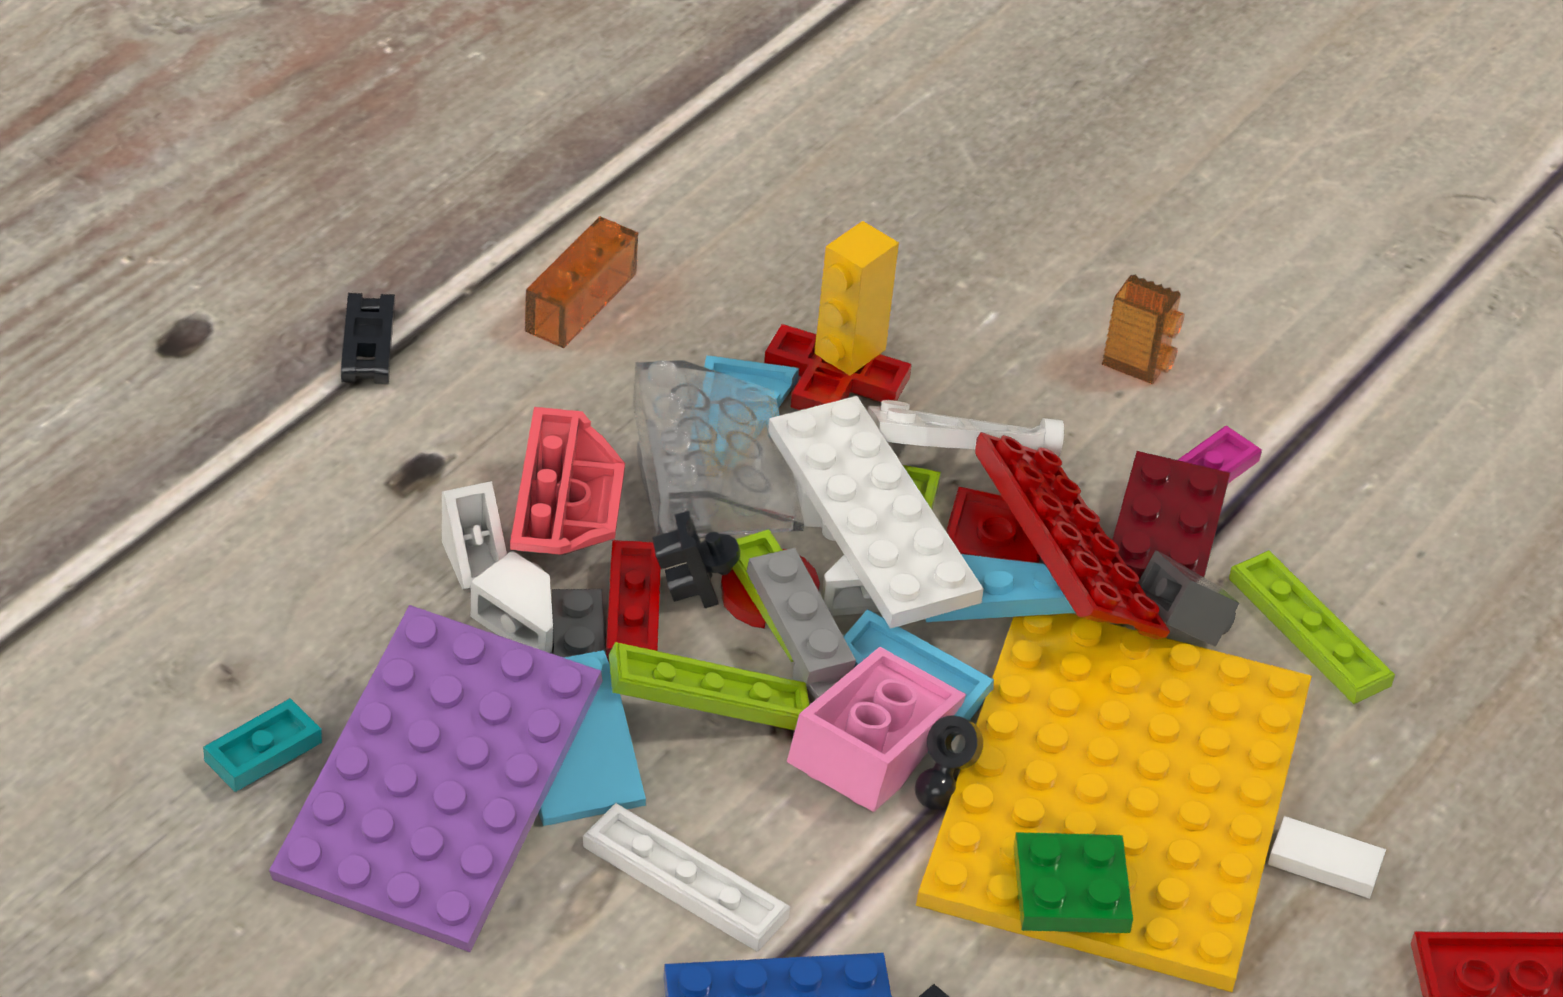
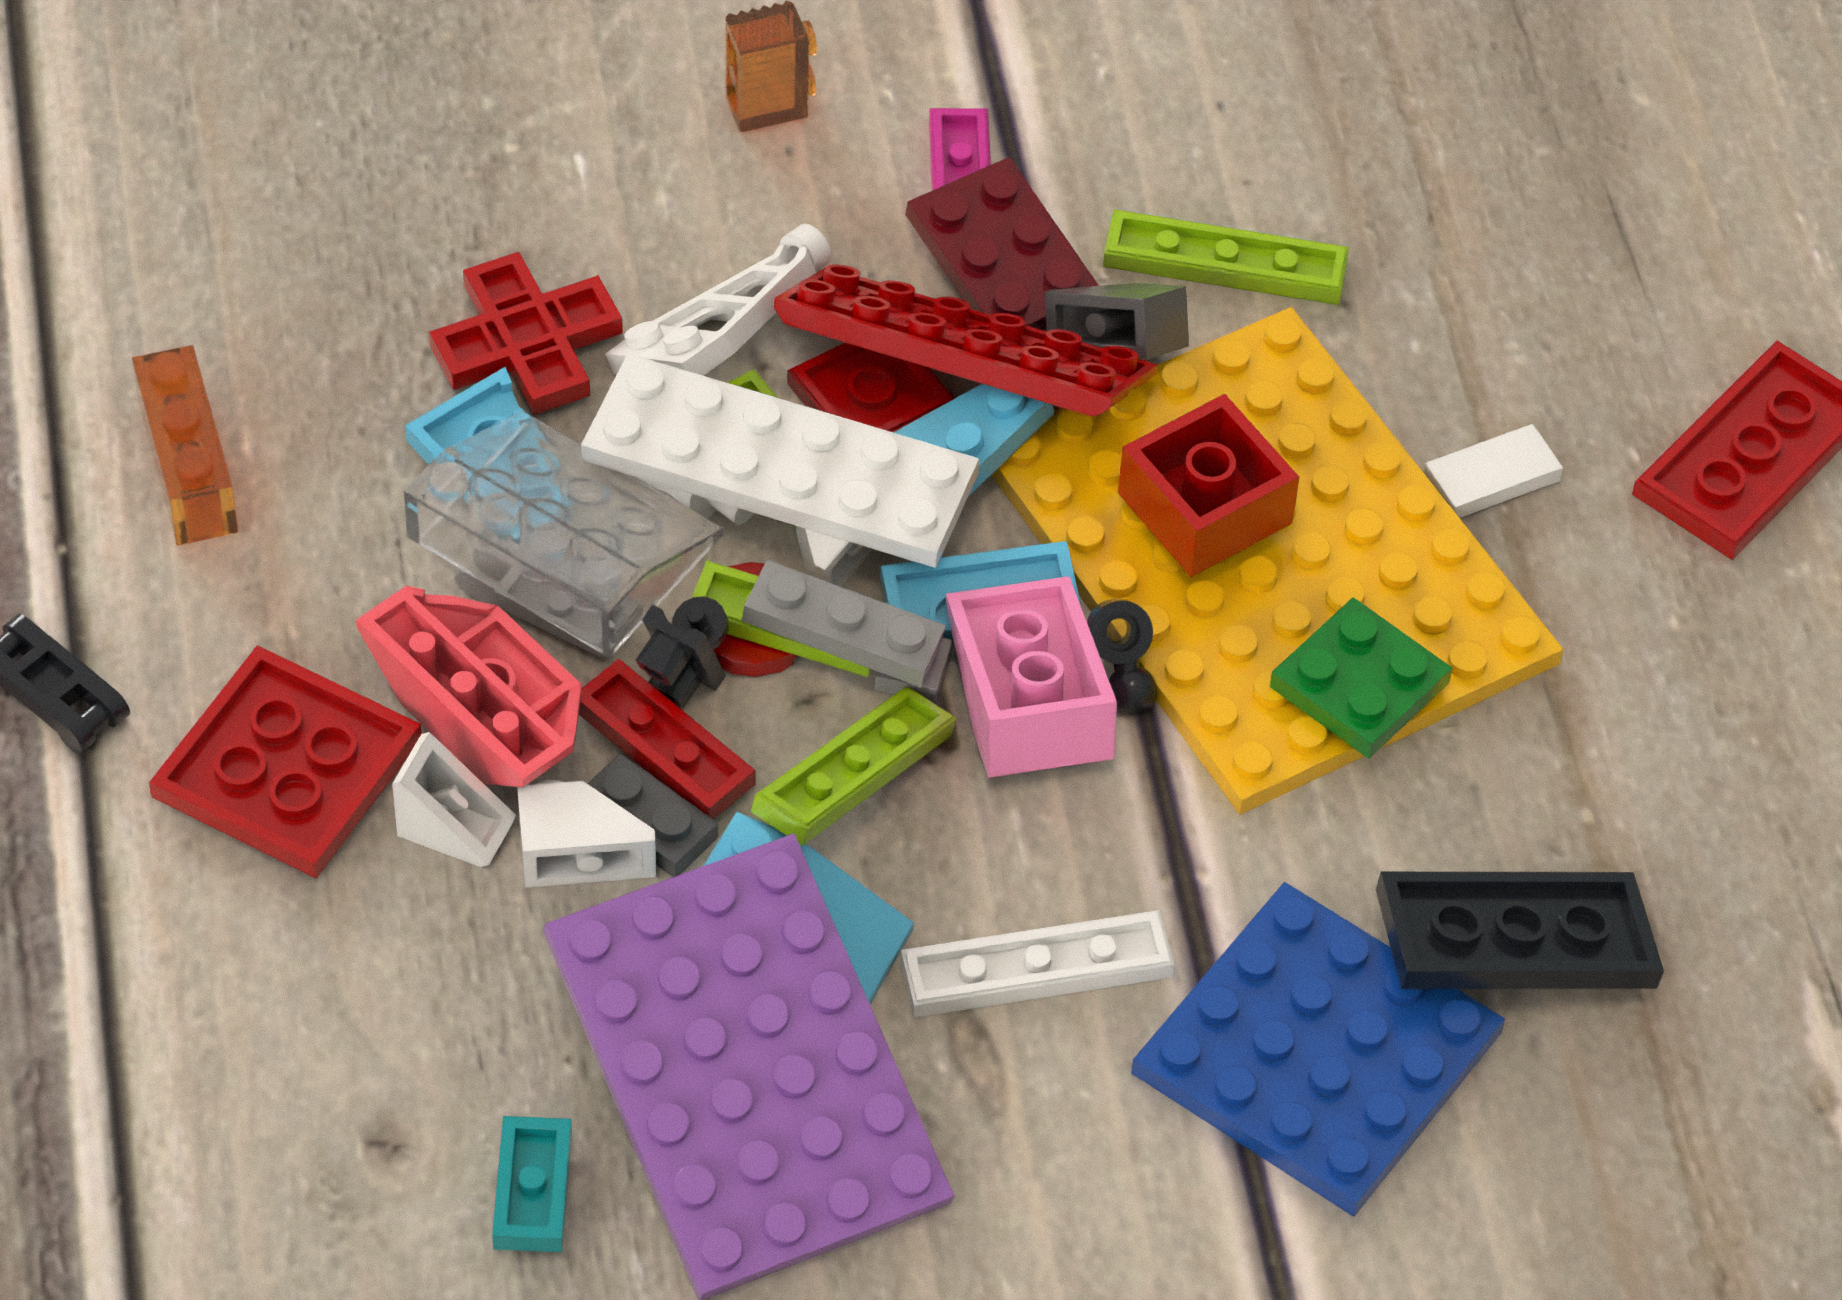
camera: 45 degrees left, 10 degrees up
yellow brick [815,221,899,376] -> none
none -> red plate [149,645,422,879]
none -> red brick [1118,394,1300,577]

